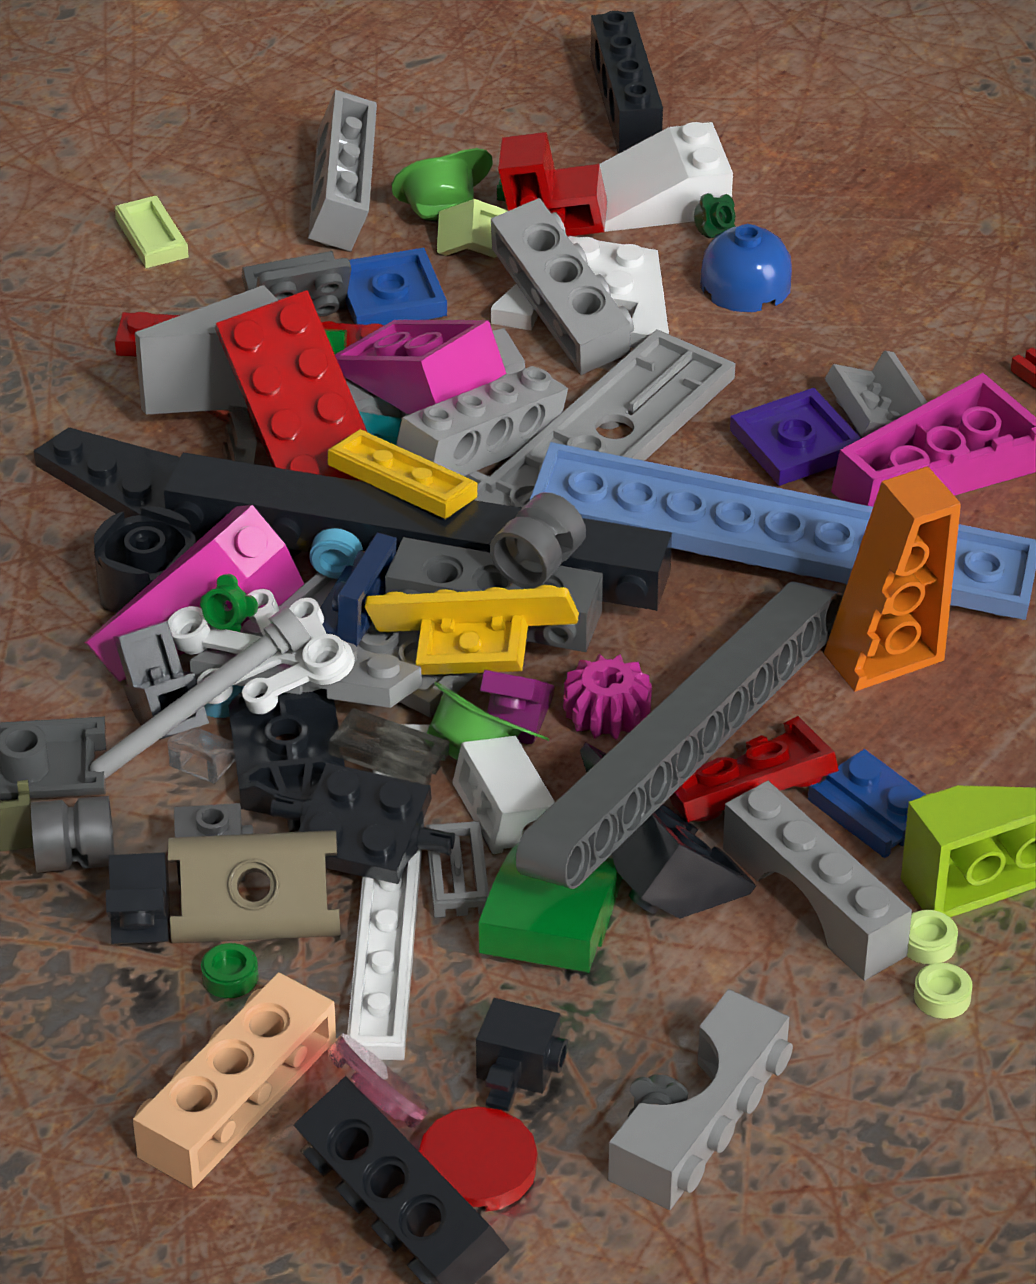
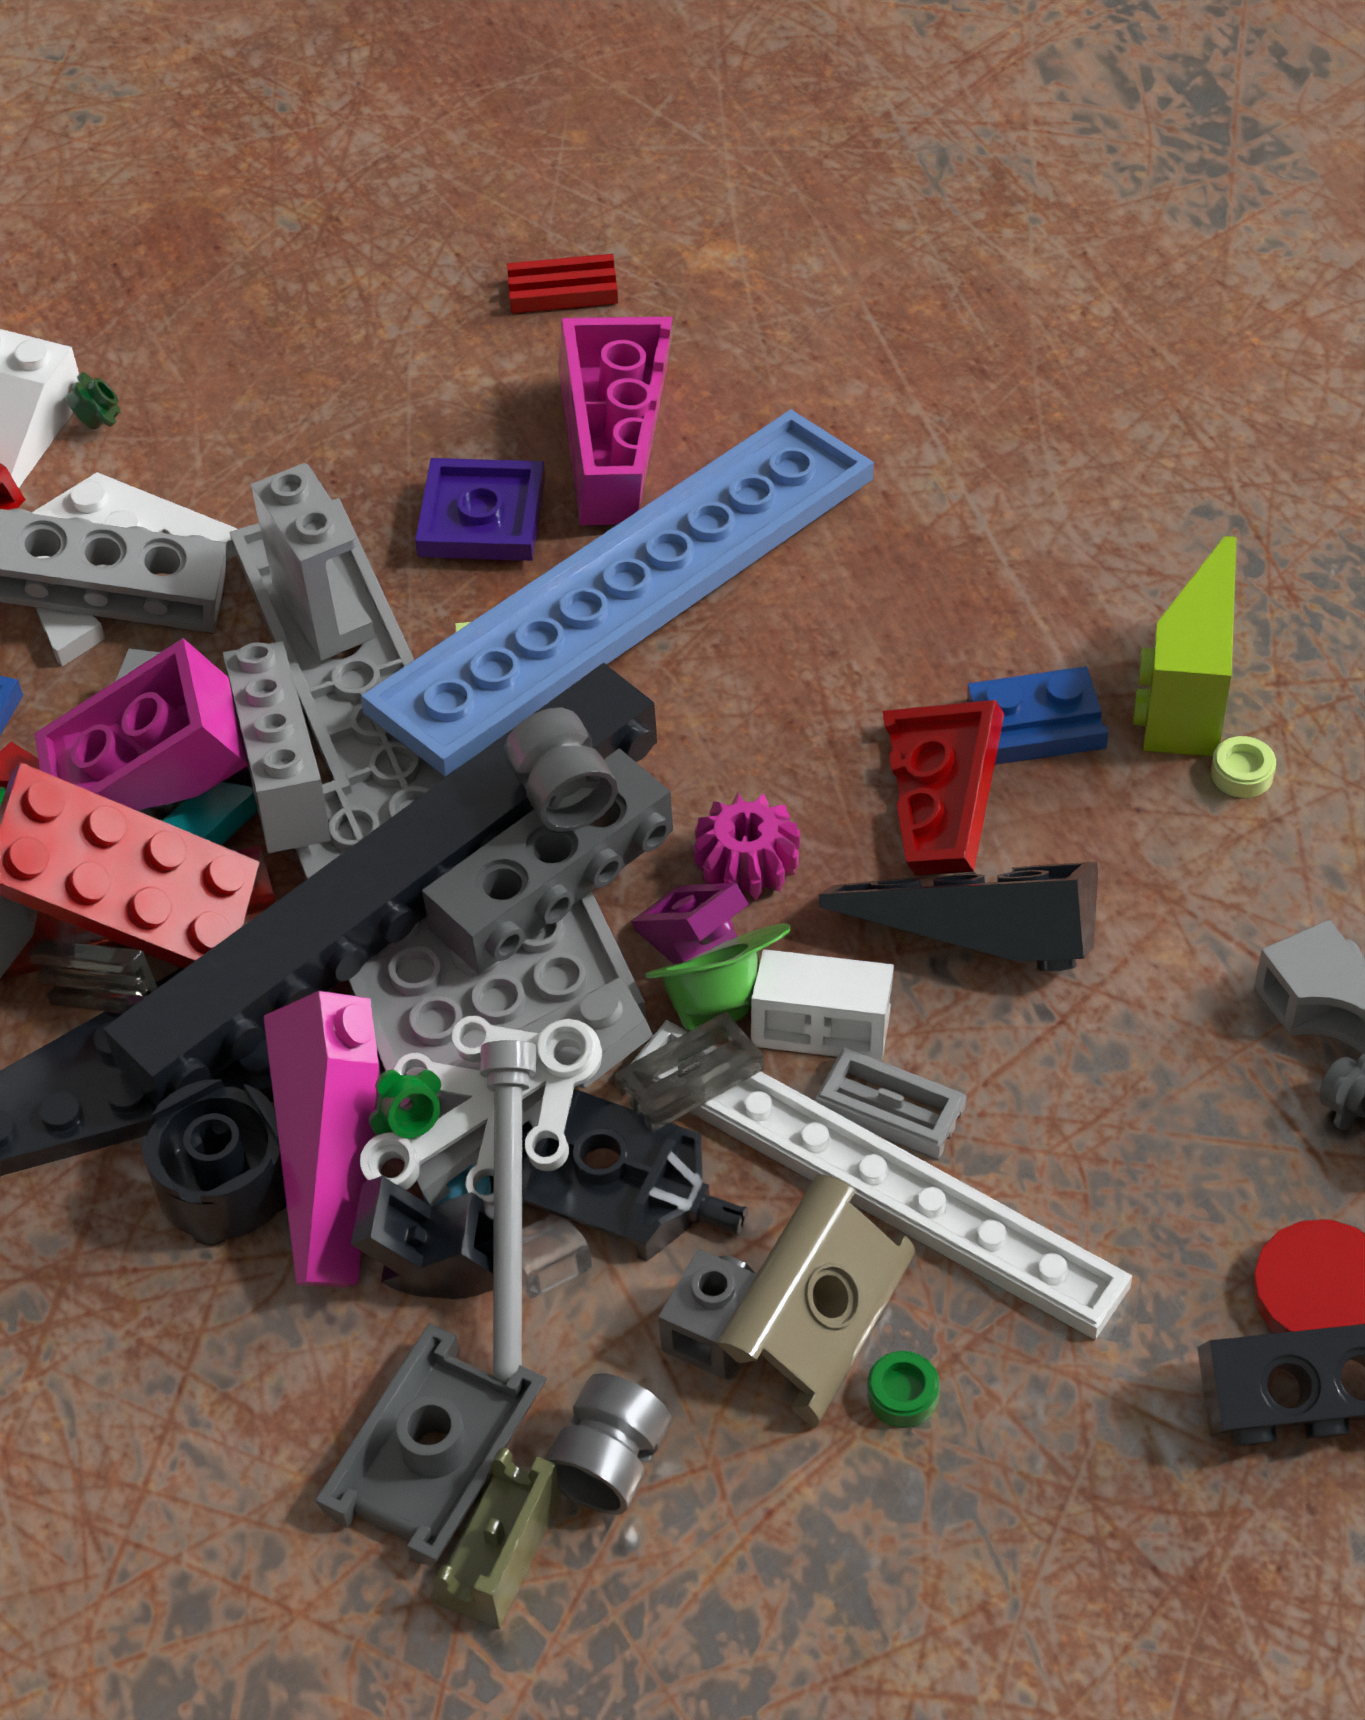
camera: 55 degrees left, 10 degrees up
black brick [106,852,170,945] -> none
light nougat brick [133,972,336,1189] -> none
black plate [270,763,455,884] -> none
medium azure tile [310,528,363,579] -> none
dark blue bracket [320,532,397,647] -> none
yellow tile [328,429,478,519] -> none
clear pink tile [328,1033,429,1128] -> none
yellow bracket [364,585,579,675] -> none
black brick [476,998,568,1112] -> none
green slope [479,843,622,973] -> none
dark grey beam [516,581,843,889] -> none
blue cylinder [700,224,792,312] -> none
light grey arch [723,781,912,981] -> none
orange wedge [824,466,961,692] -> none
light grey bracket [825,351,928,438] -> none
yellowish green tile [914,963,972,1019] -> none
none -> light grey panel [251,463,375,661]

